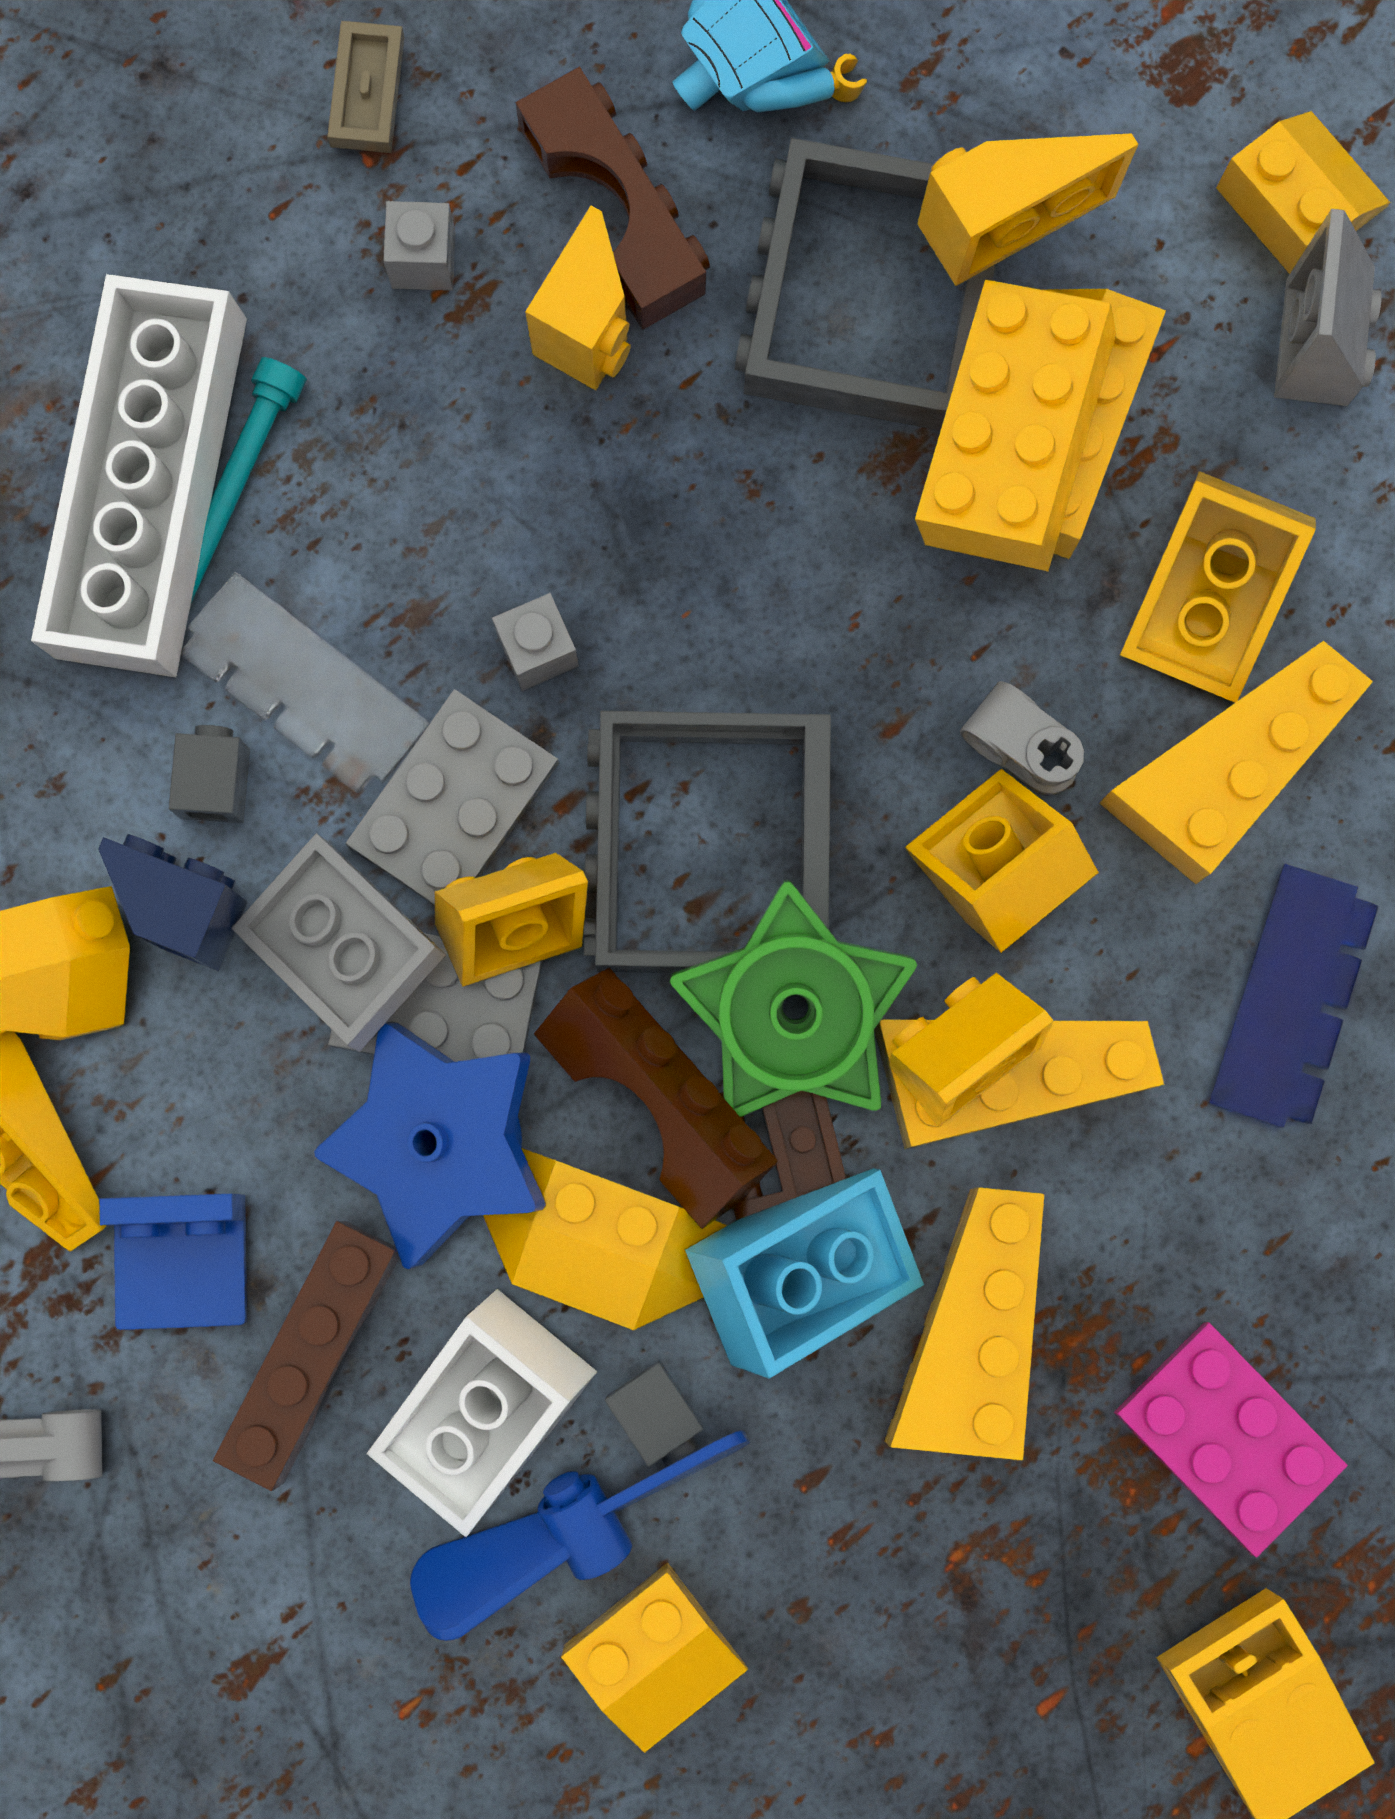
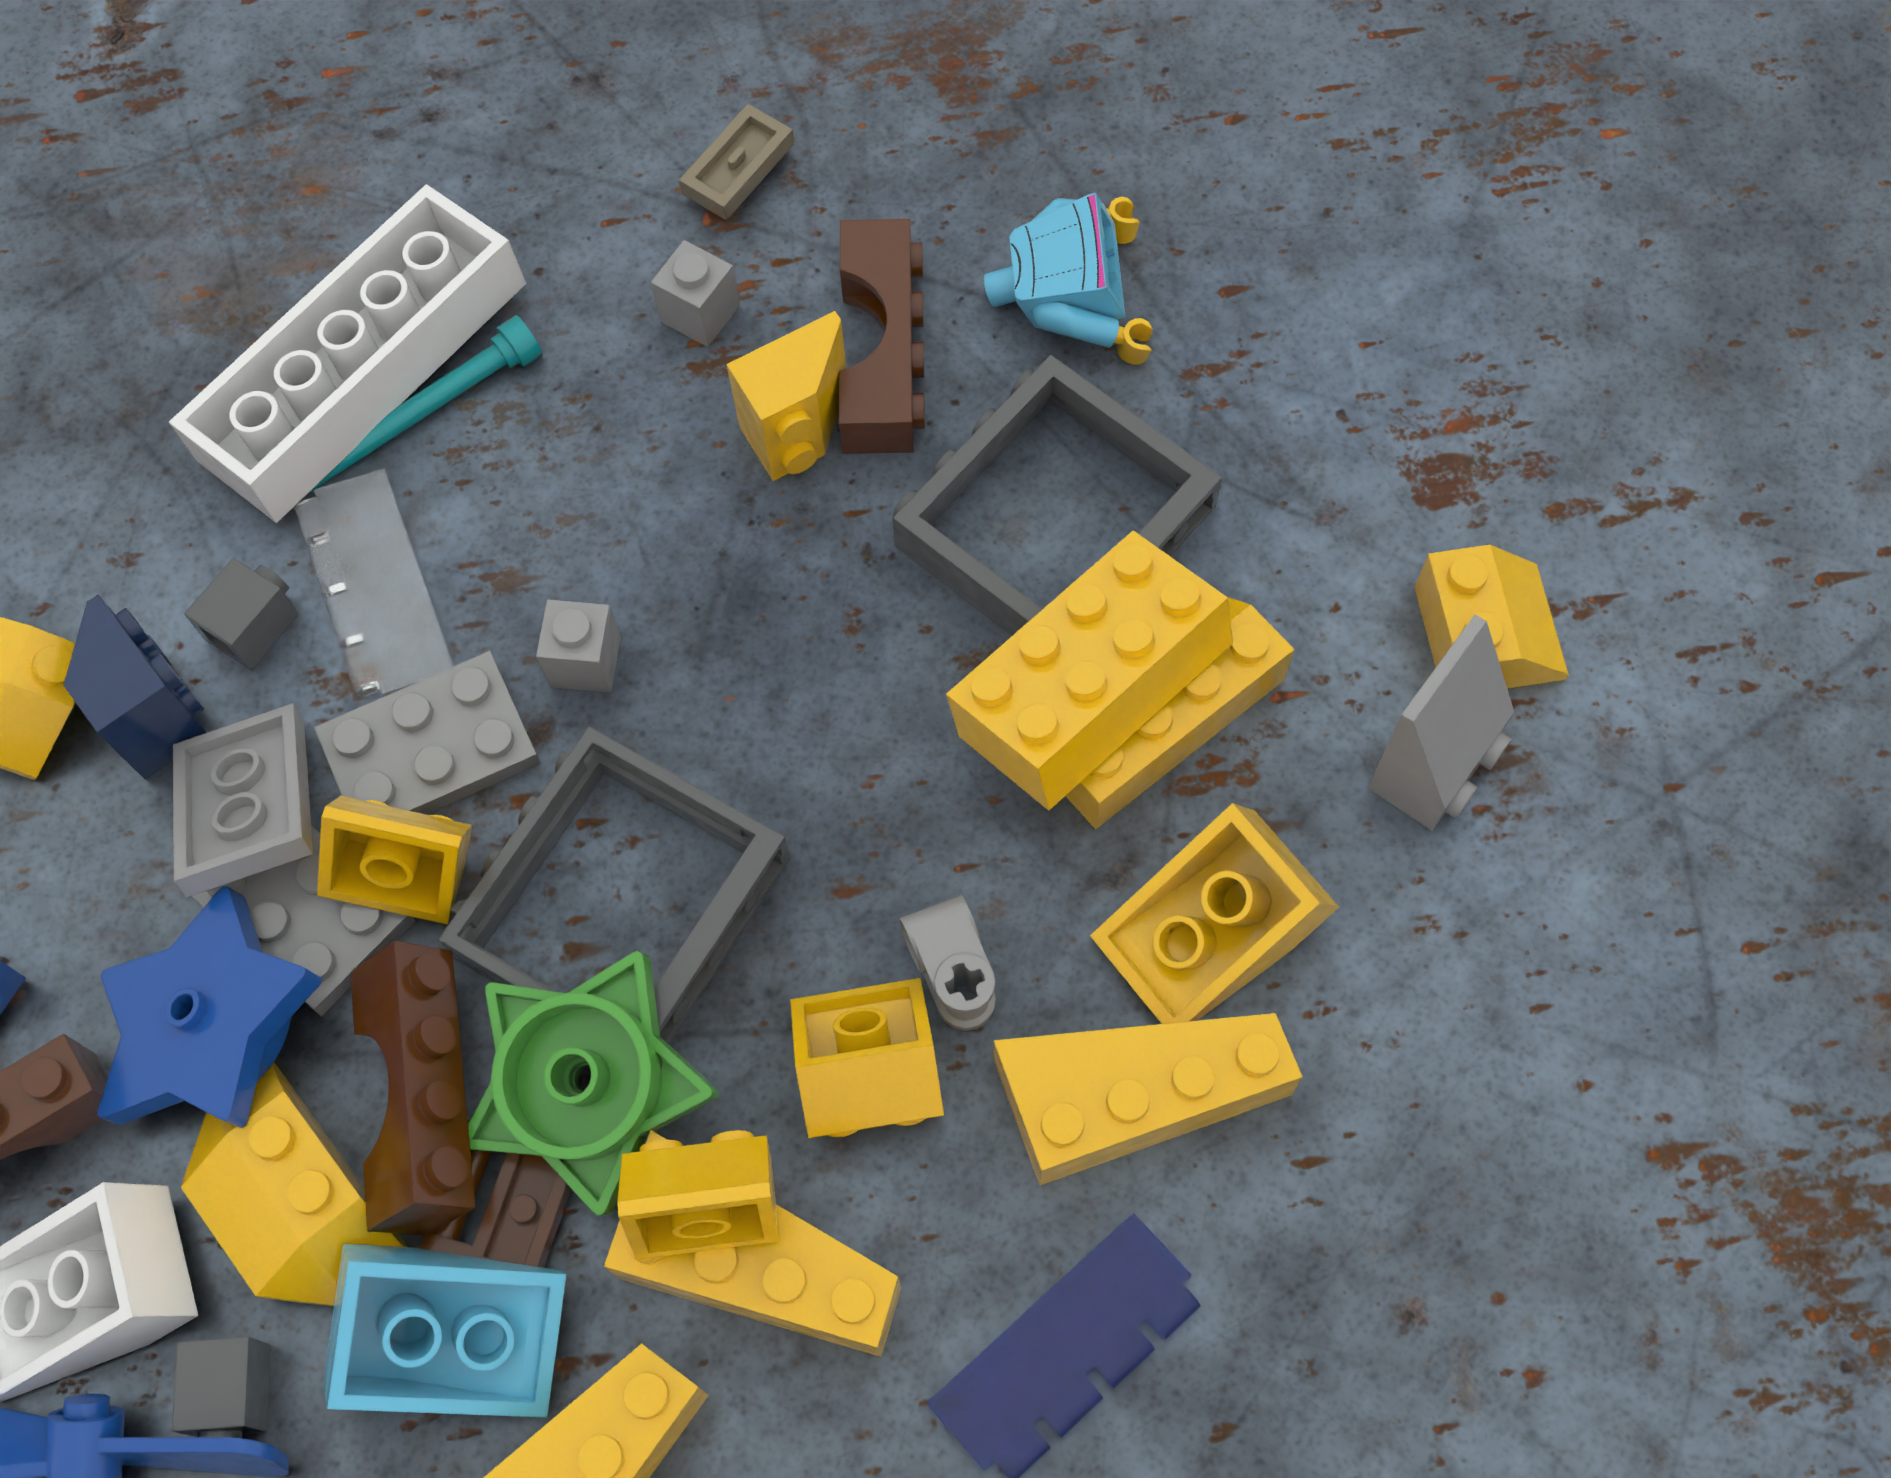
camera: 35 degrees right, 15 degrees down
yellow slope [917,133,1138,286] -> none

